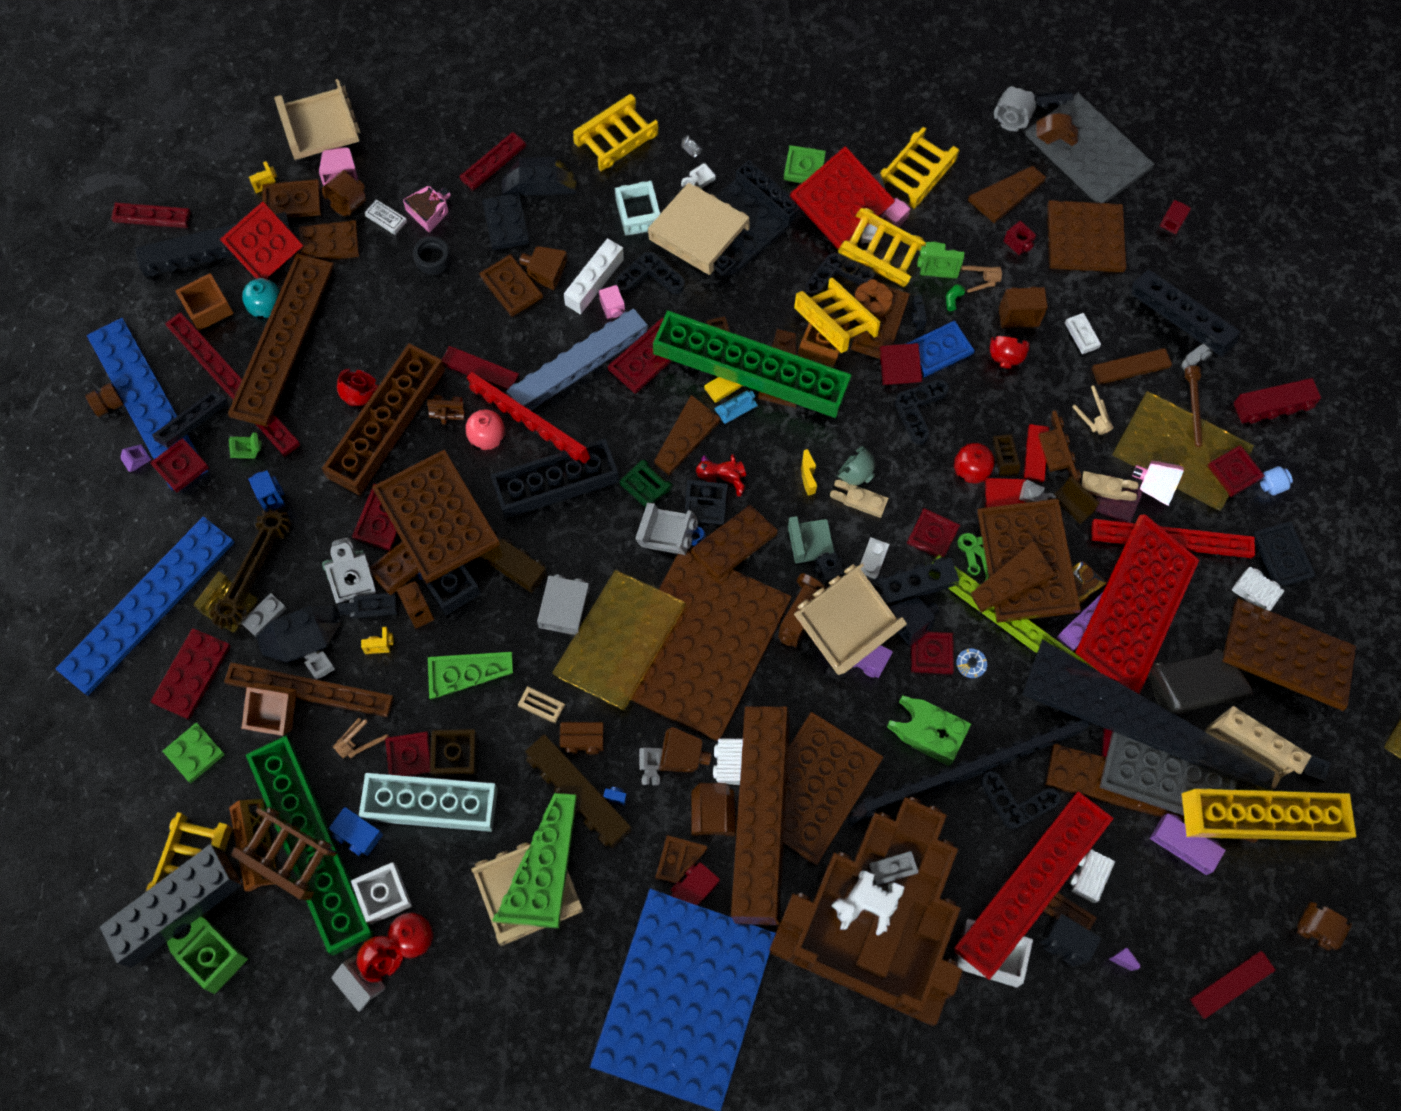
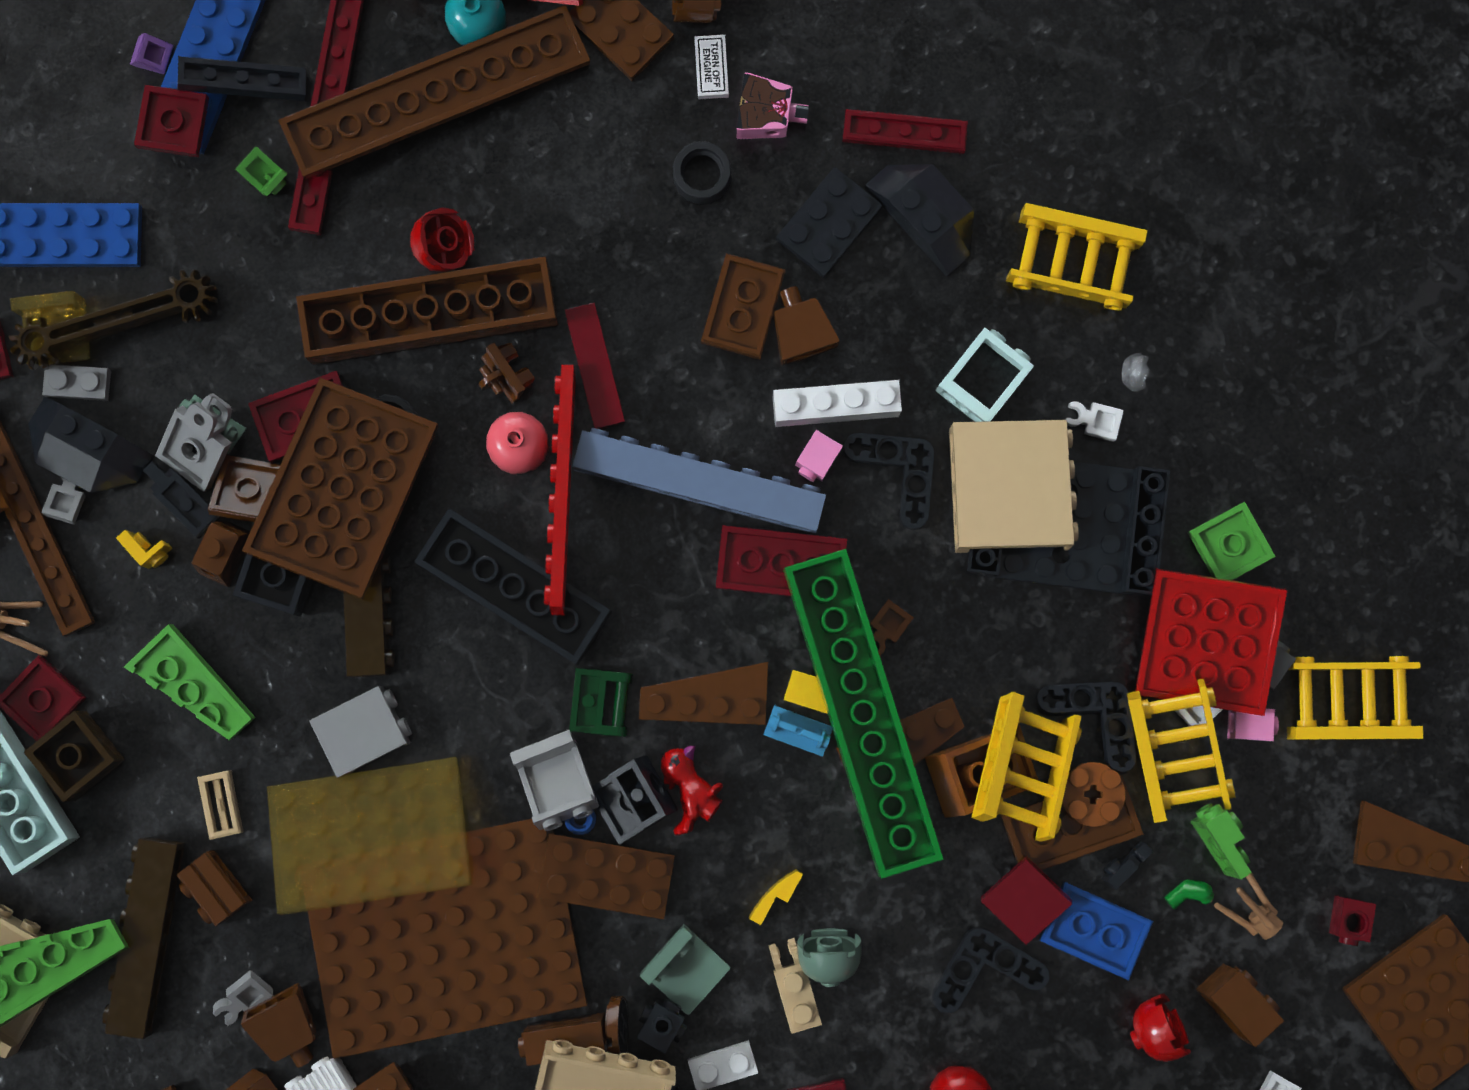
camera: 50 degrees right, 15 degrees up
blue brick [248,471,286,512] -> none
blue plate [603,787,627,806] -> none

